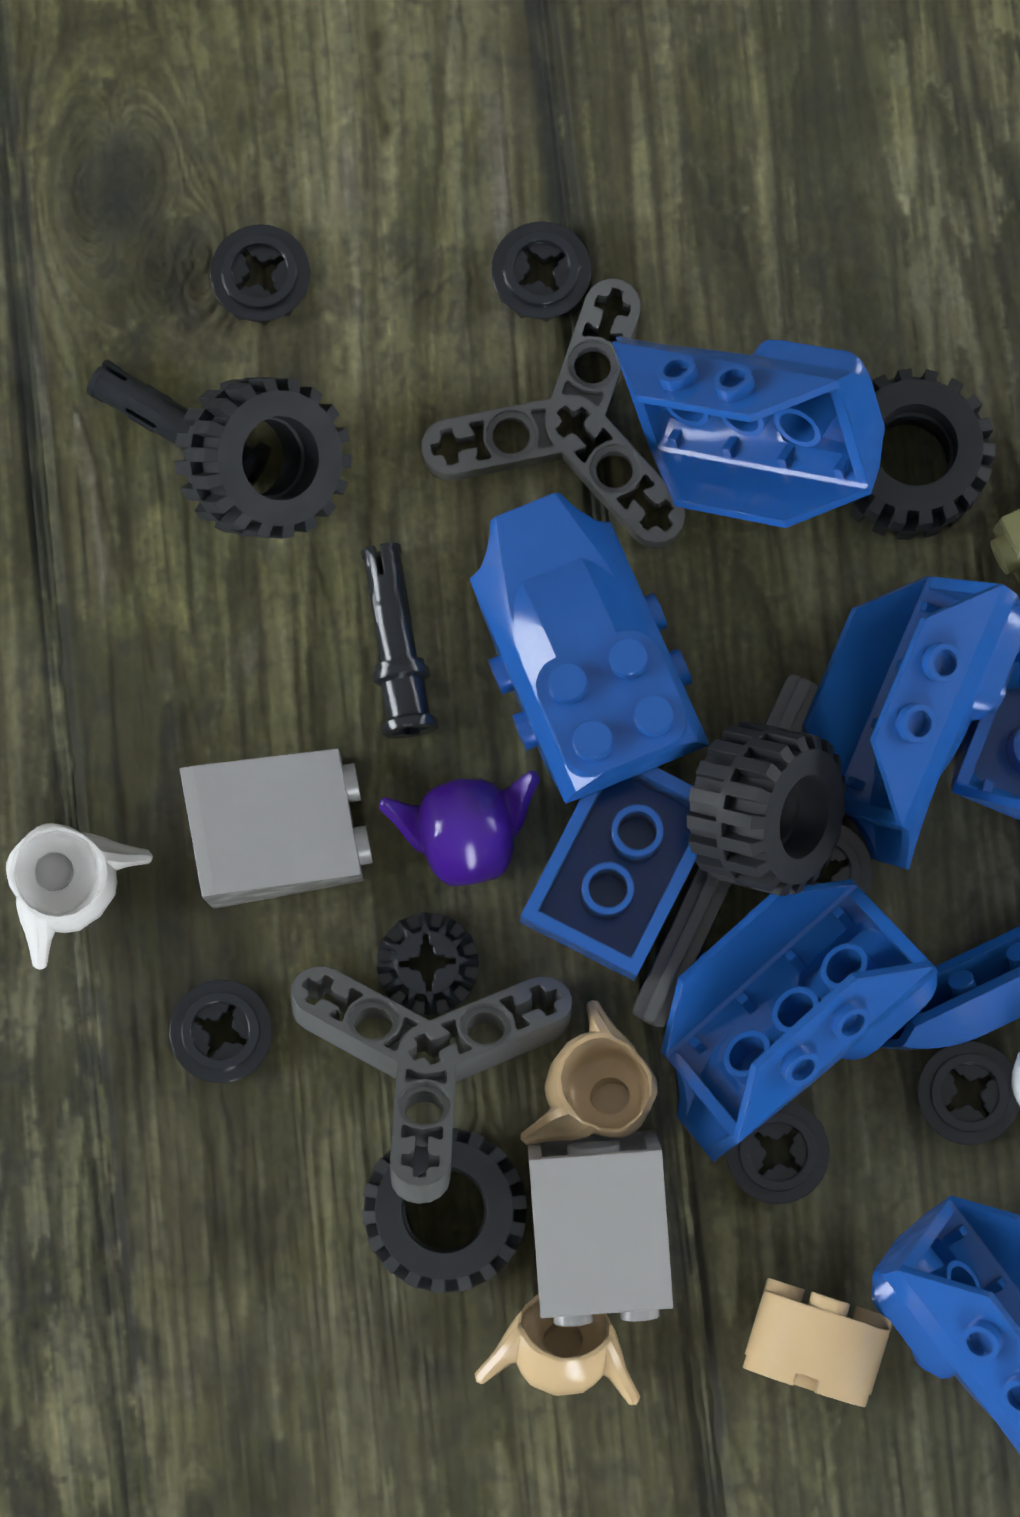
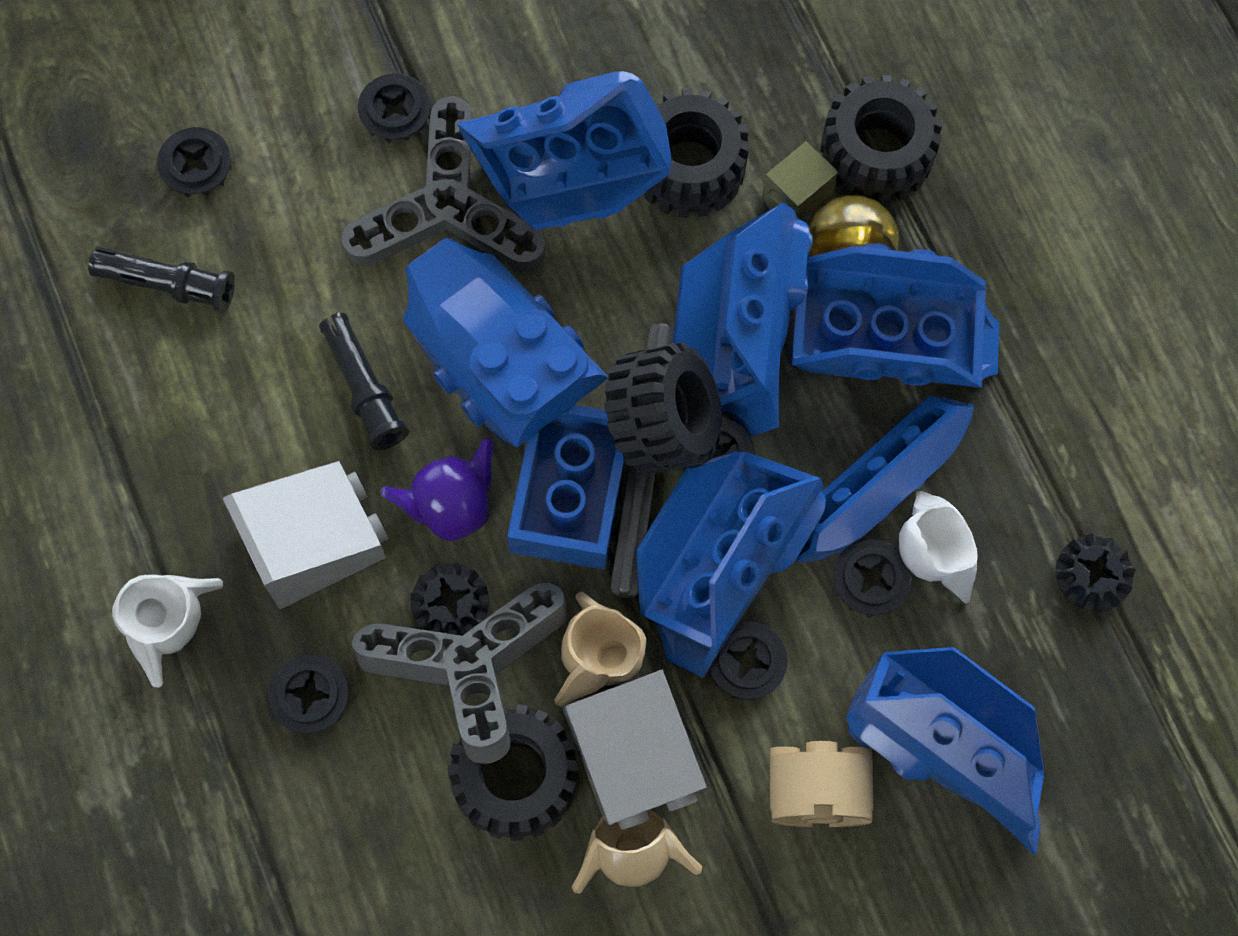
camera: 20 degrees left, 10 degrees down
black tyre [174,377,351,539] -> none

